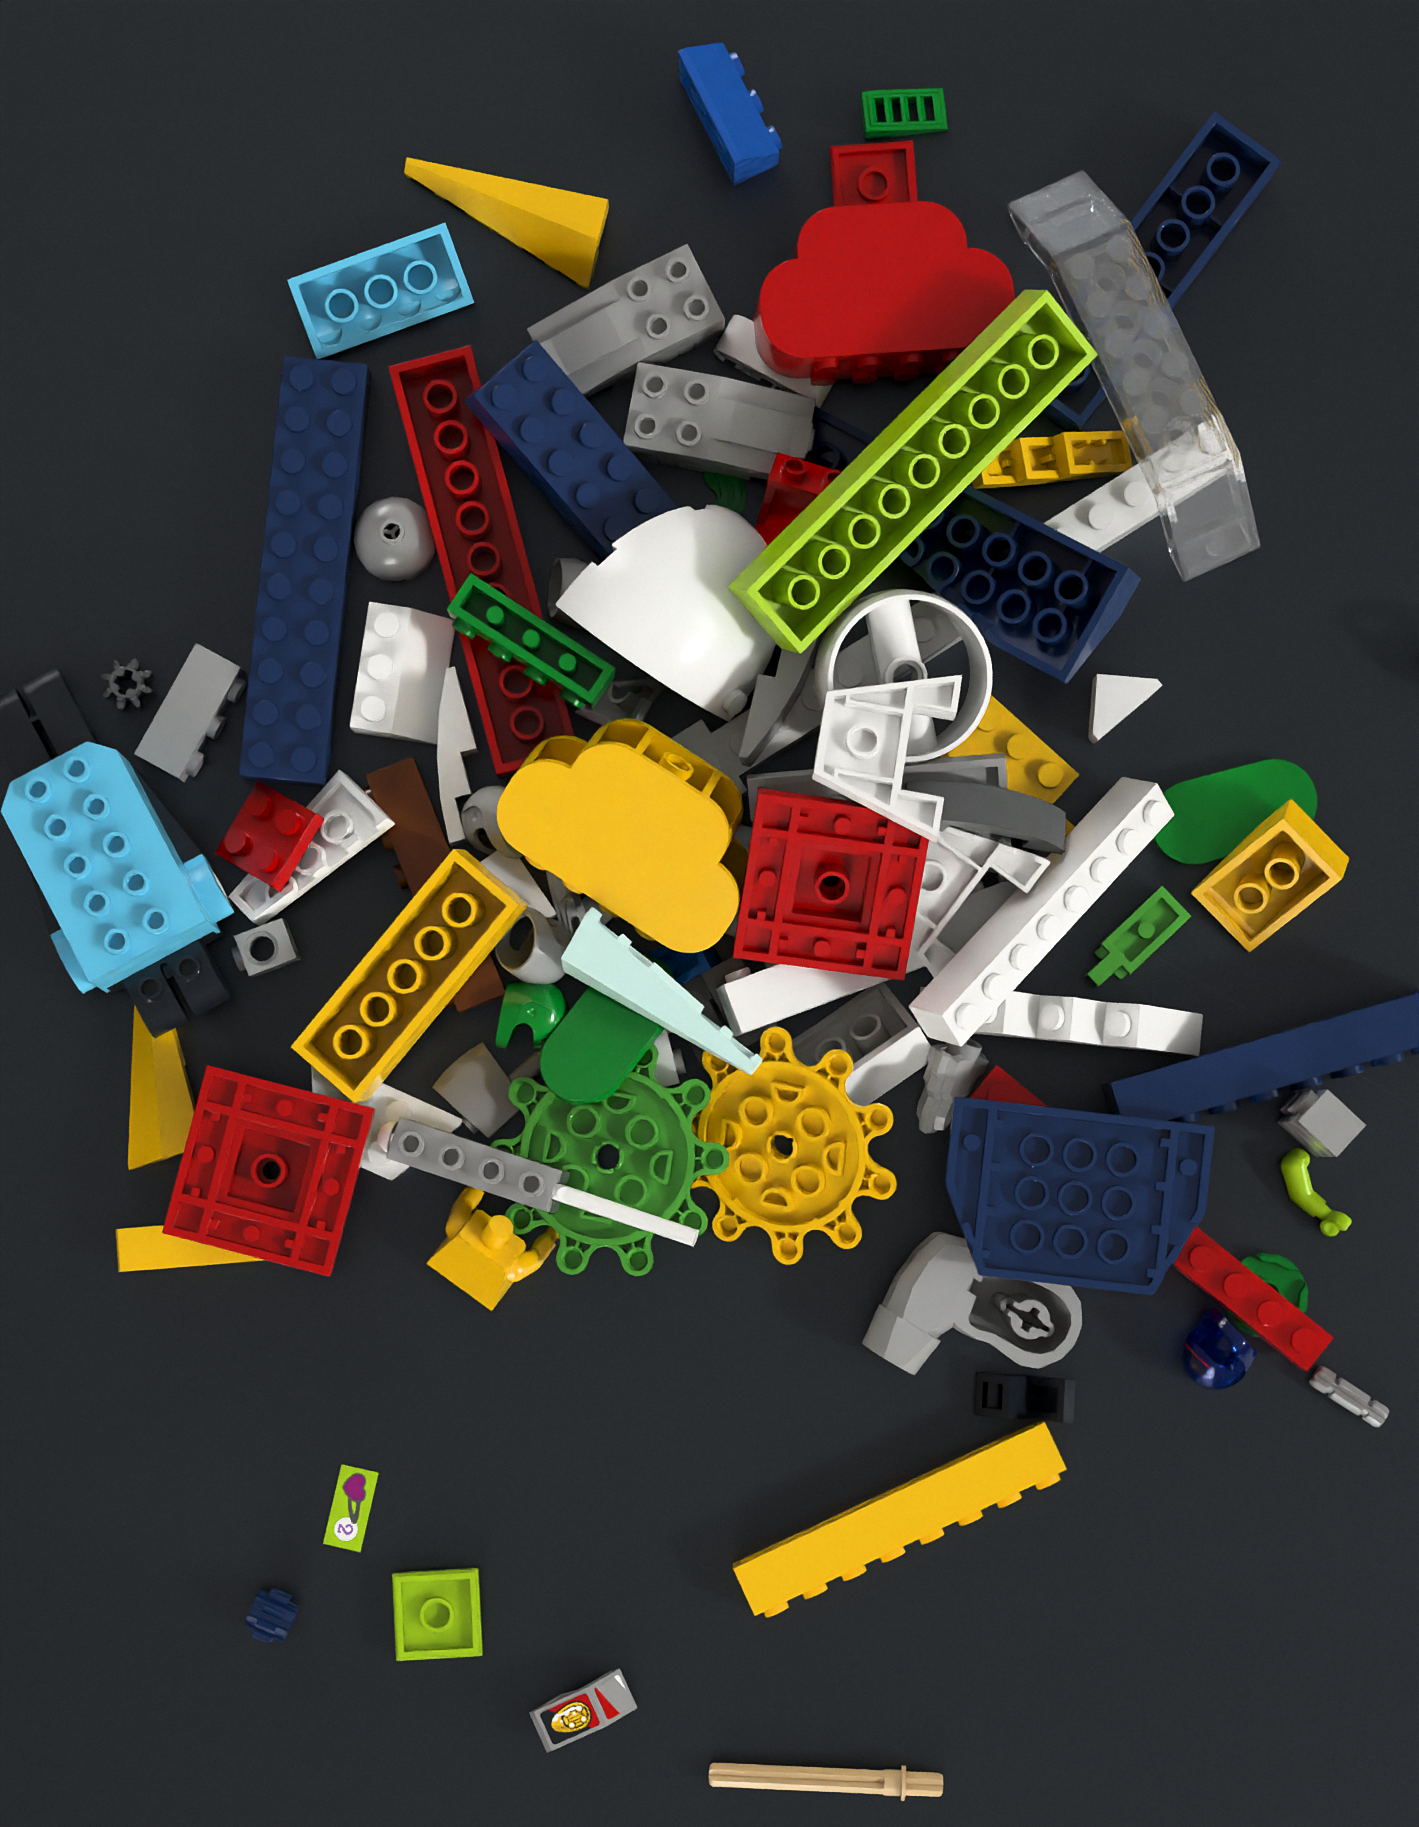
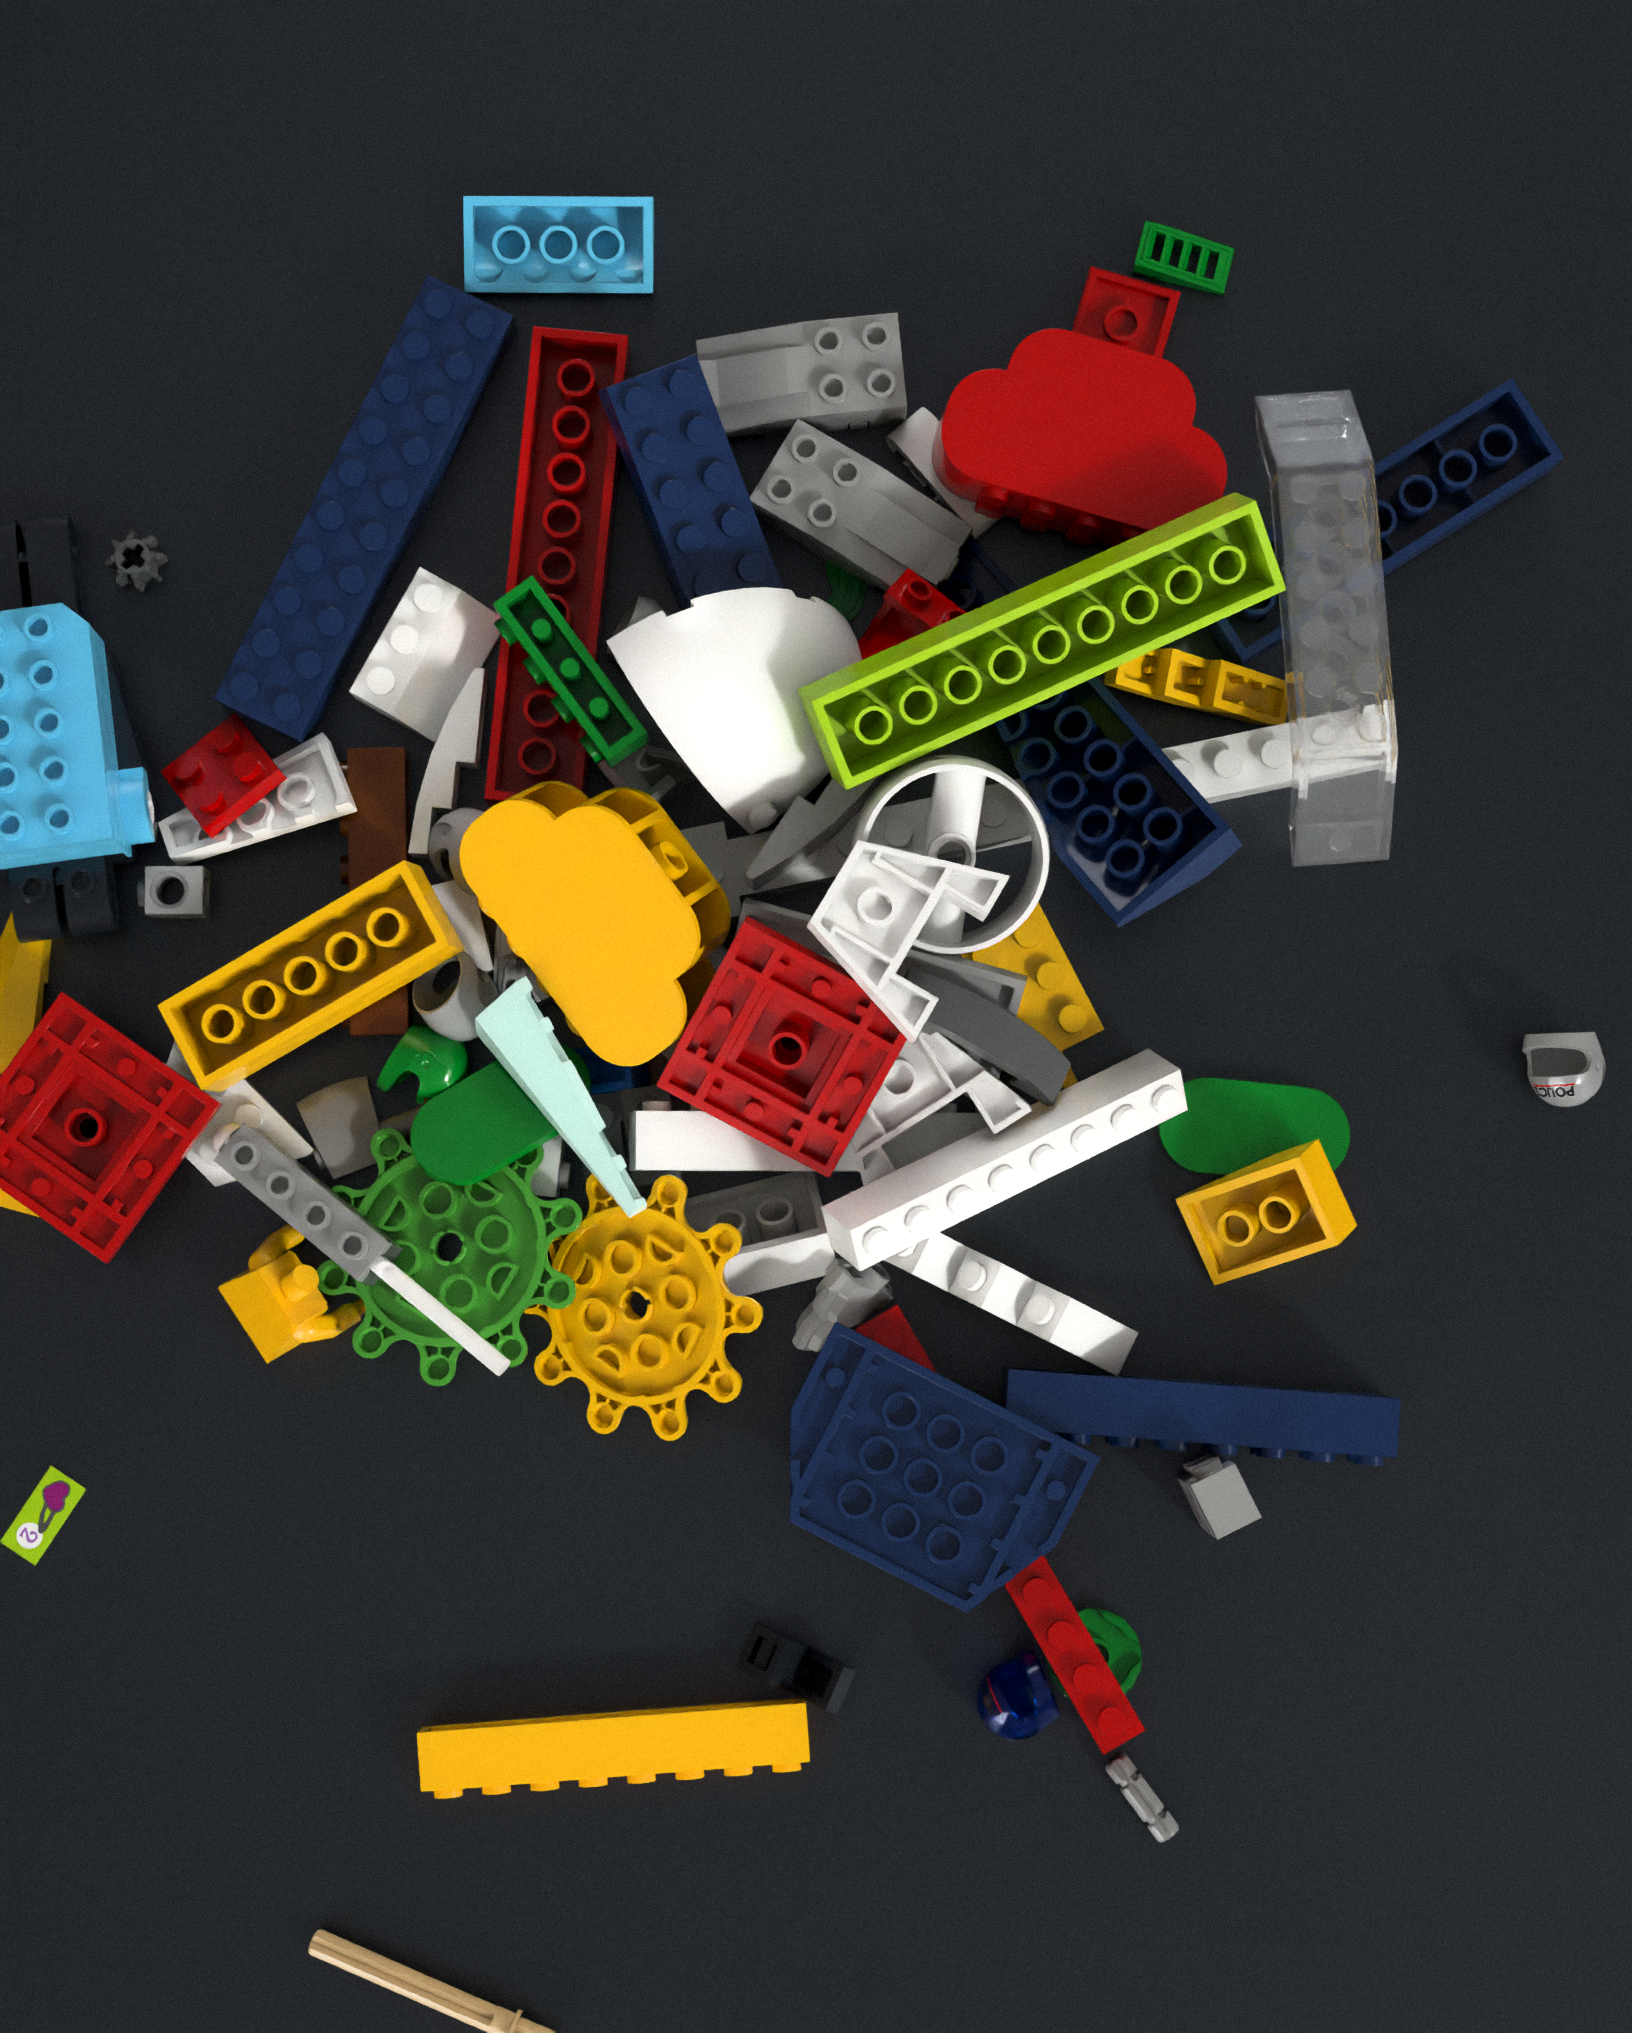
camera: 25 degrees right, 0 degrees up
light grey brick [134,643,247,783] -> none
light grey cylinder [353,496,437,582] -> none
lime plate [392,1568,483,1661] -> none
yellow wedge [404,157,609,290] -> none
slope [529,1668,637,1752] -> none
blue slope [678,42,783,186] -> none
light grey piece [862,1232,1082,1375] -> none
bright green hinge [1084,886,1191,988] -> none
white slope [1088,674,1162,745] -> none
lime arm [1280,1148,1352,1237] -> none

